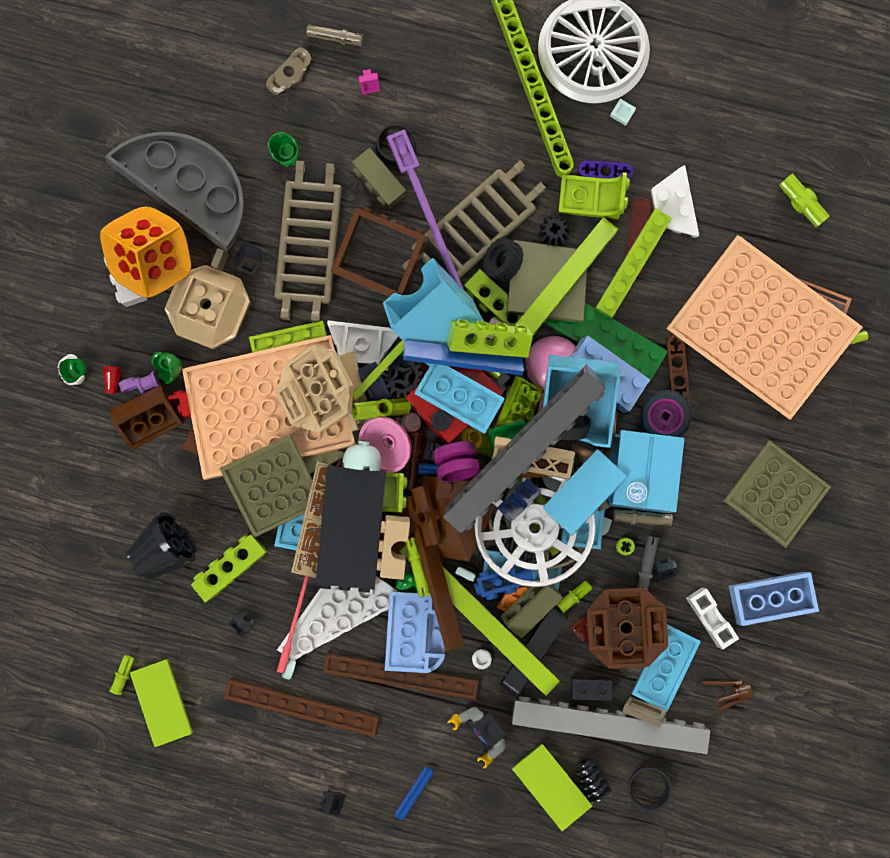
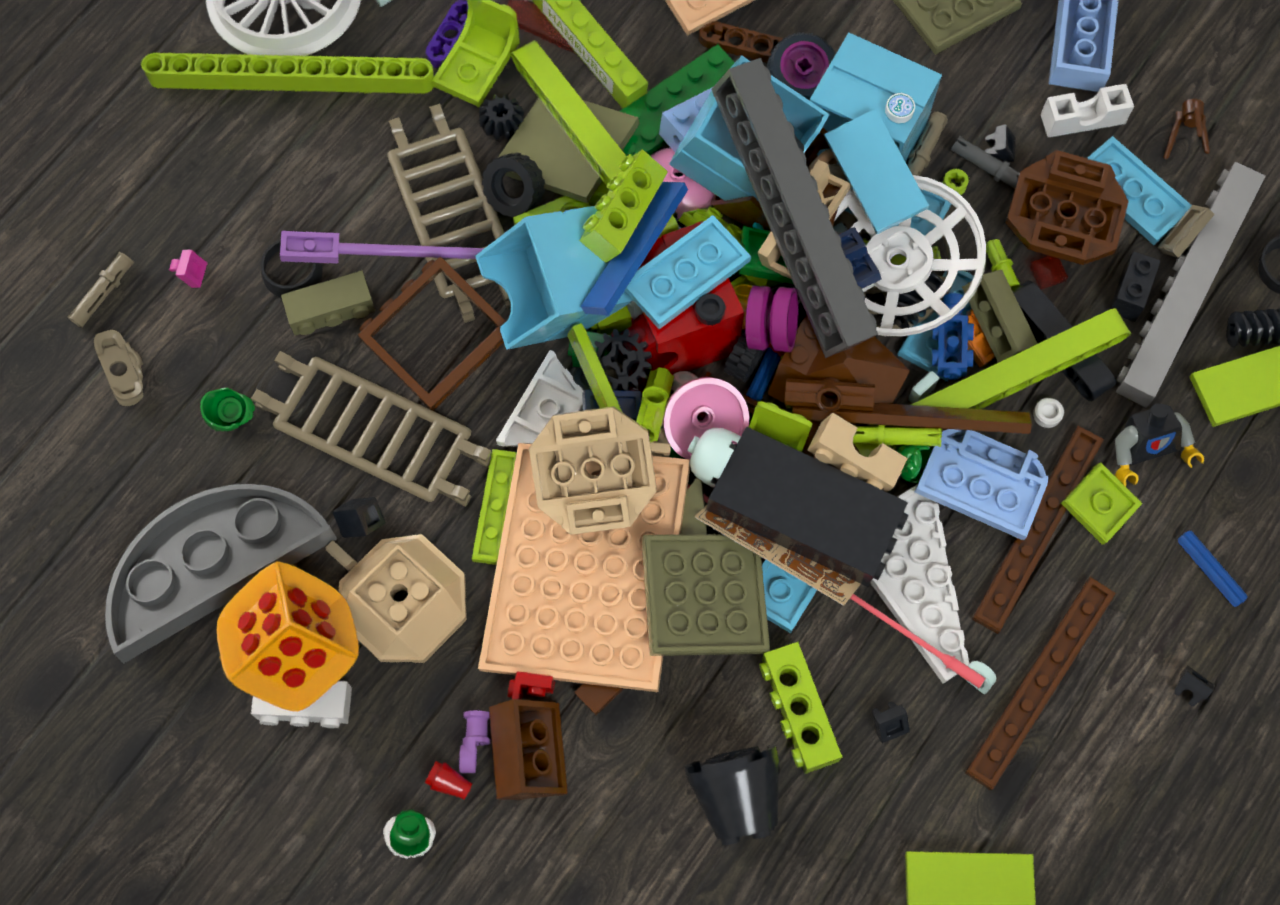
camera: 70 degrees left, 15 degrees down
green hair [152,352,182,384] -> none
none -> lime tile [1061,462,1143,545]

